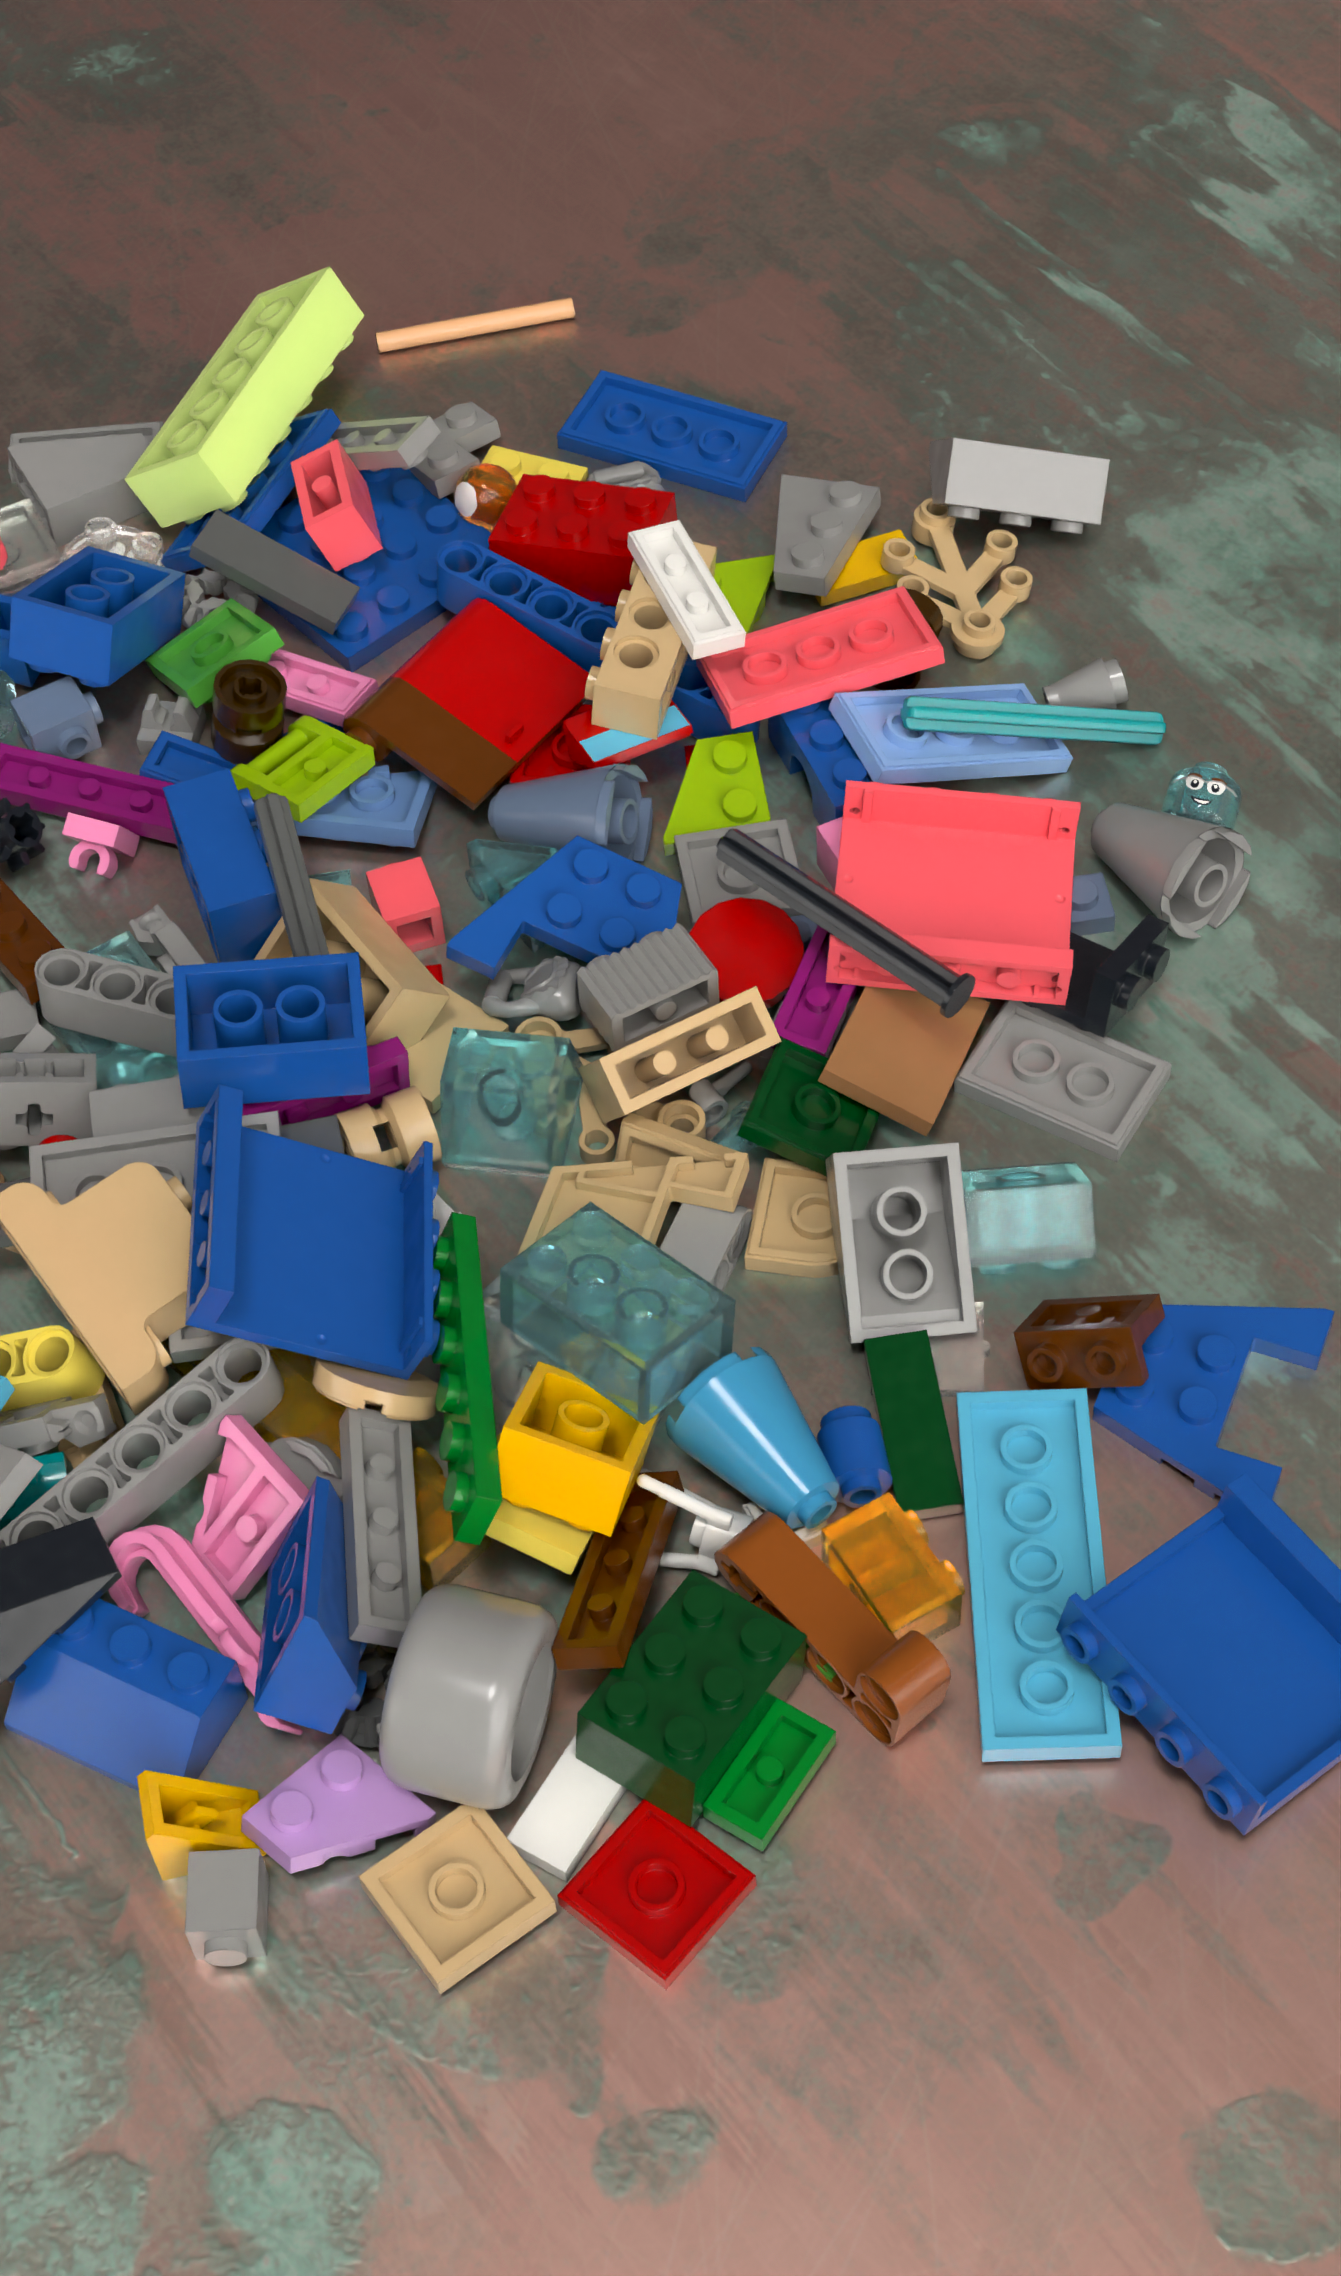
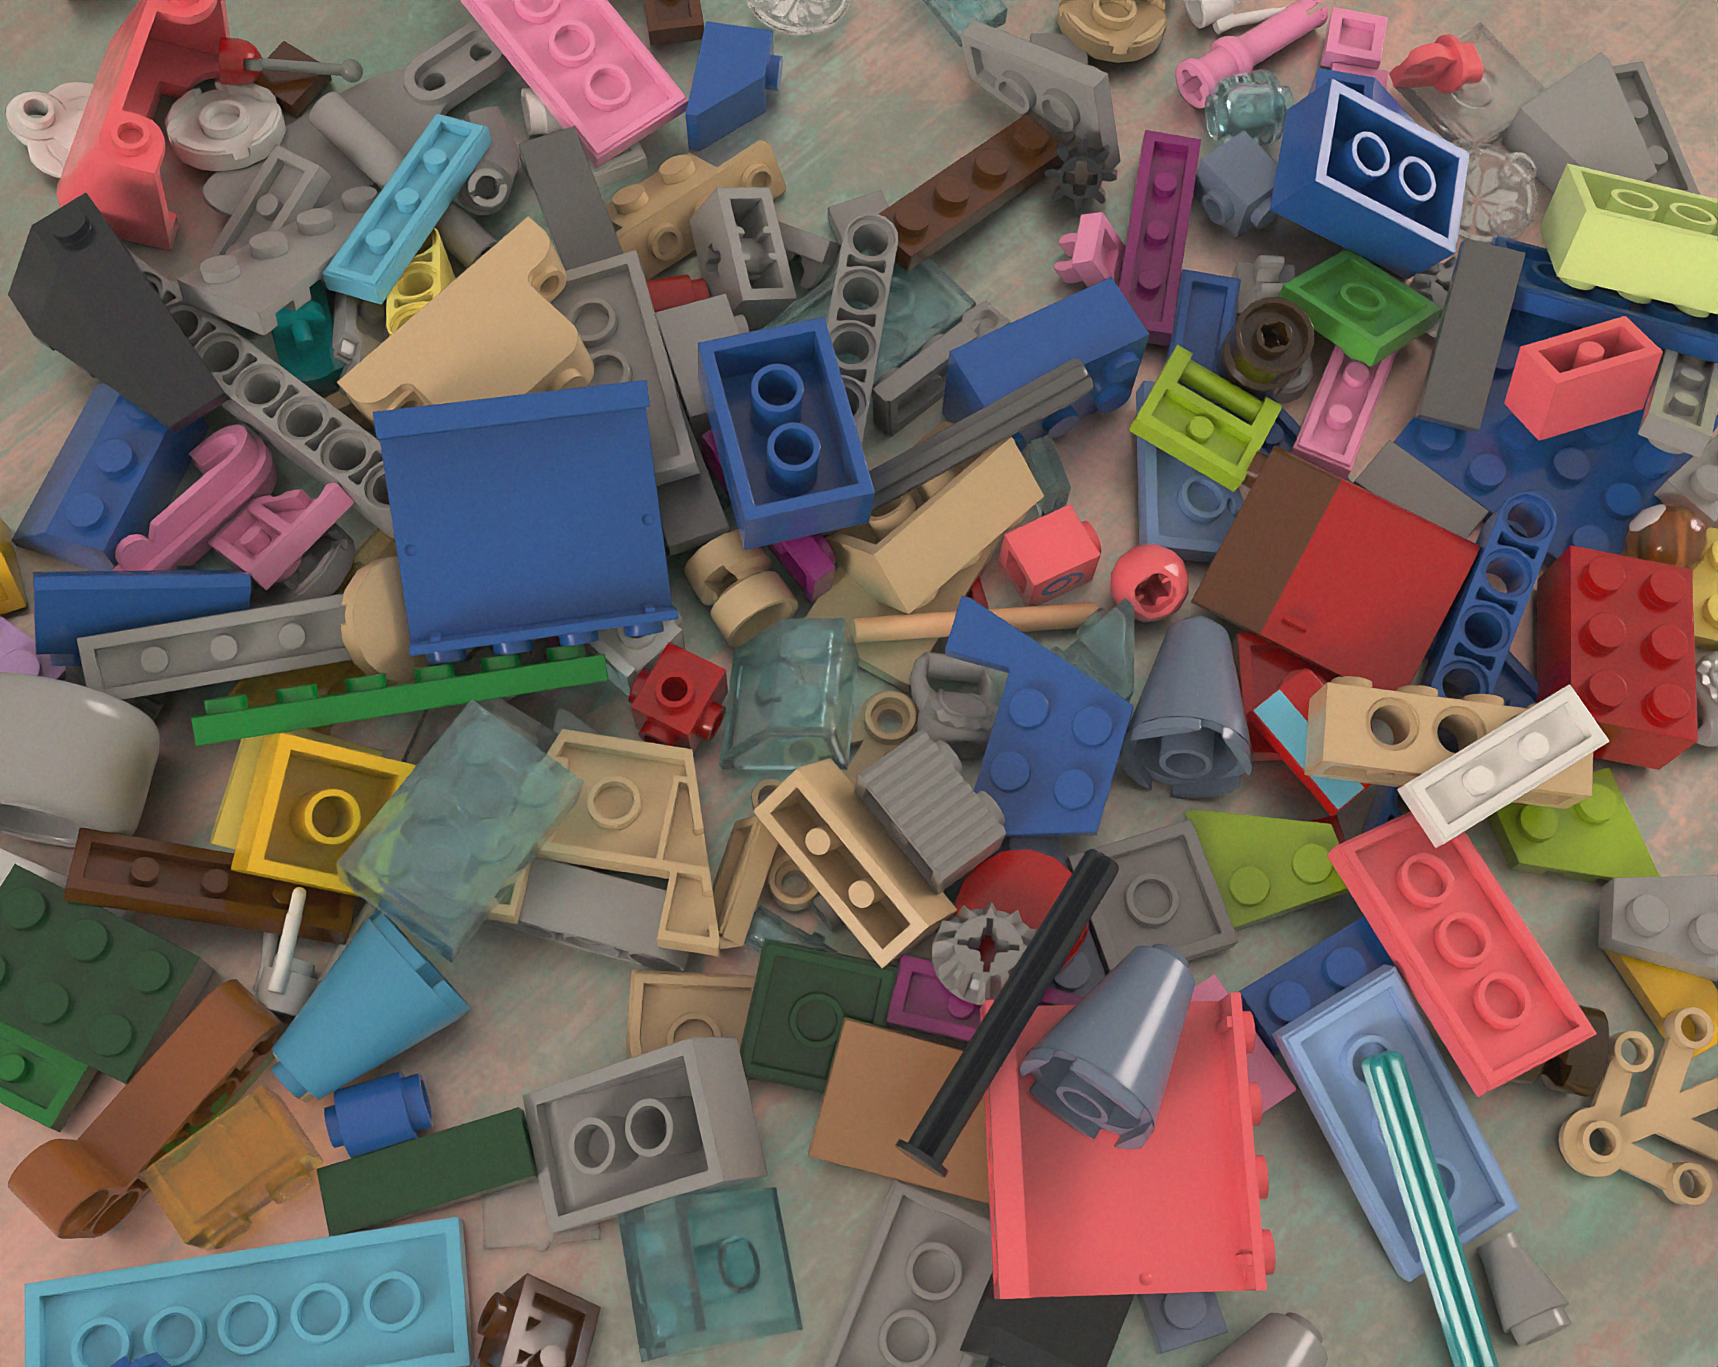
camera: 75 degrees right, 15 degrees up
none -> red brick [628,642,728,754]
none -> light nougat bar [850,602,1099,643]
none -> light grey gear [932,901,1037,1005]
none -> sand blue cone [1019,944,1195,1150]
none -> coral piece [1110,544,1188,623]
none -> light grey tile [1353,440,1489,539]

